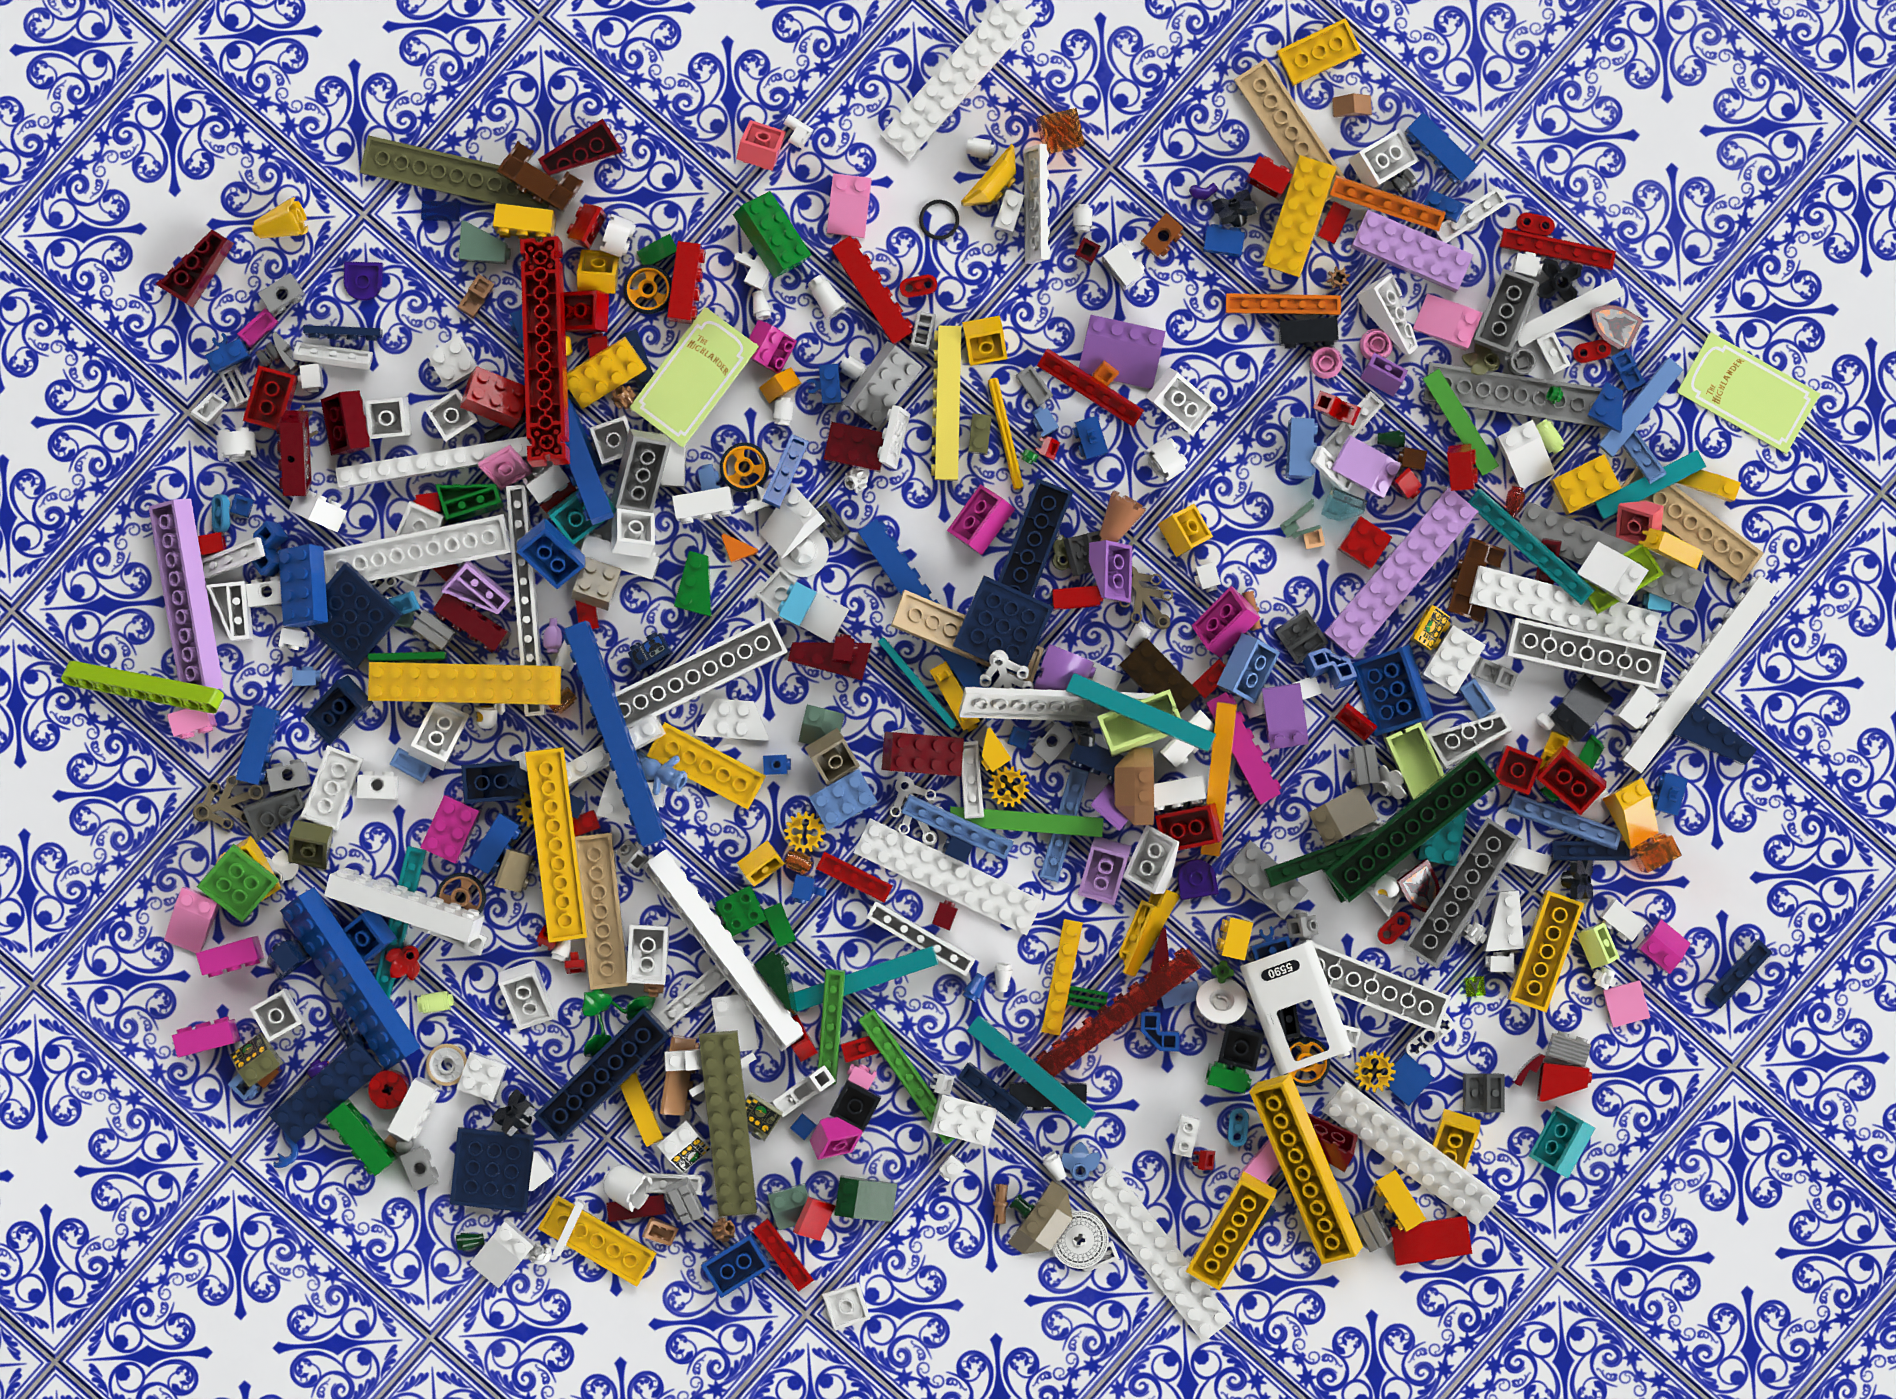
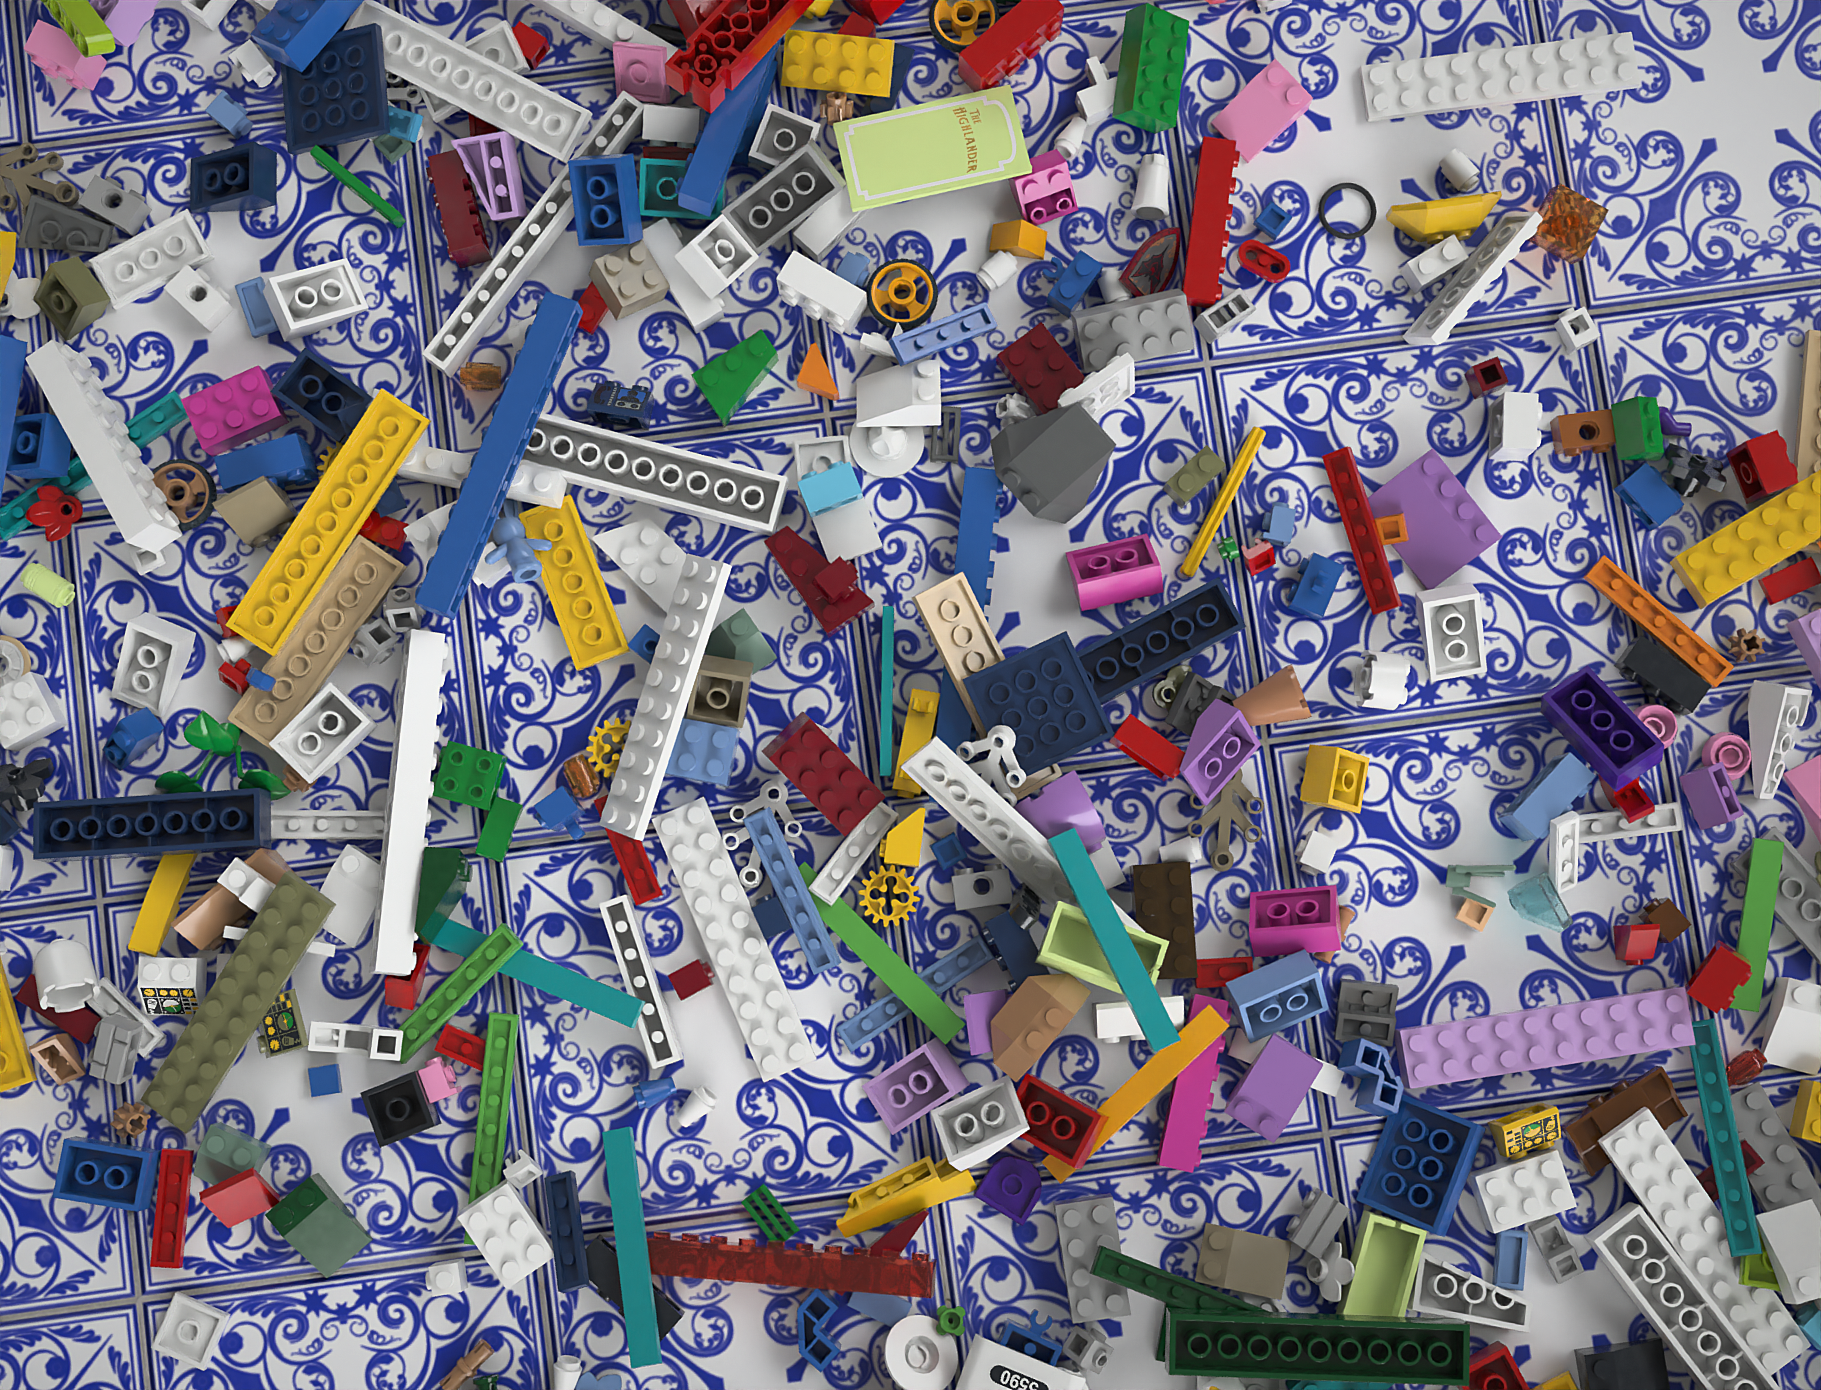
camera: 40 degrees right, 5 degrees down
blue brick [236,705,282,785] -> none
yellow brick [368,662,561,705] -> none
light grey brick [410,610,457,651] -> none
green wedge [435,484,505,525] -> none
white piece [474,703,505,729] -> none
lavender plant [543,618,562,654] -> none
yellow brick [737,840,785,887] -> none
dark pink slope [809,1117,863,1160] -> none
light yellow brick [931,326,961,481] -> none
yellow slope [962,315,1008,366] -> none
light grey tile [1016,364,1053,407] -> none
yellow plate [1041,919,1083,1036] -> none
white brick [1073,204,1093,233] -> none
white brick [1154,775,1206,811] -> none
yellow brick [1216,916,1253,961] -> none
lavender slope [1331,435,1402,498] -> none
red plate [1335,702,1377,741] -> none
red brick [1338,516,1392,570] -> none
dark green cone [1377,430,1405,449] -> none
white tile [1536,712,1555,730] -> none
none -> blue slope [102,707,164,771]
none -> blue tile [245,668,276,692]
none -> light grey brick [349,618,399,667]
none -> white plate [599,554,732,841]
none -> dark grey wedge [990,402,1117,524]
none -> shield [1118,227,1180,298]
none -> blue tile [1253,201,1293,241]
none -> dark purple brick [1541,665,1665,792]
none -> white brick [1554,307,1601,355]
none -> green slope [1611,396,1664,462]

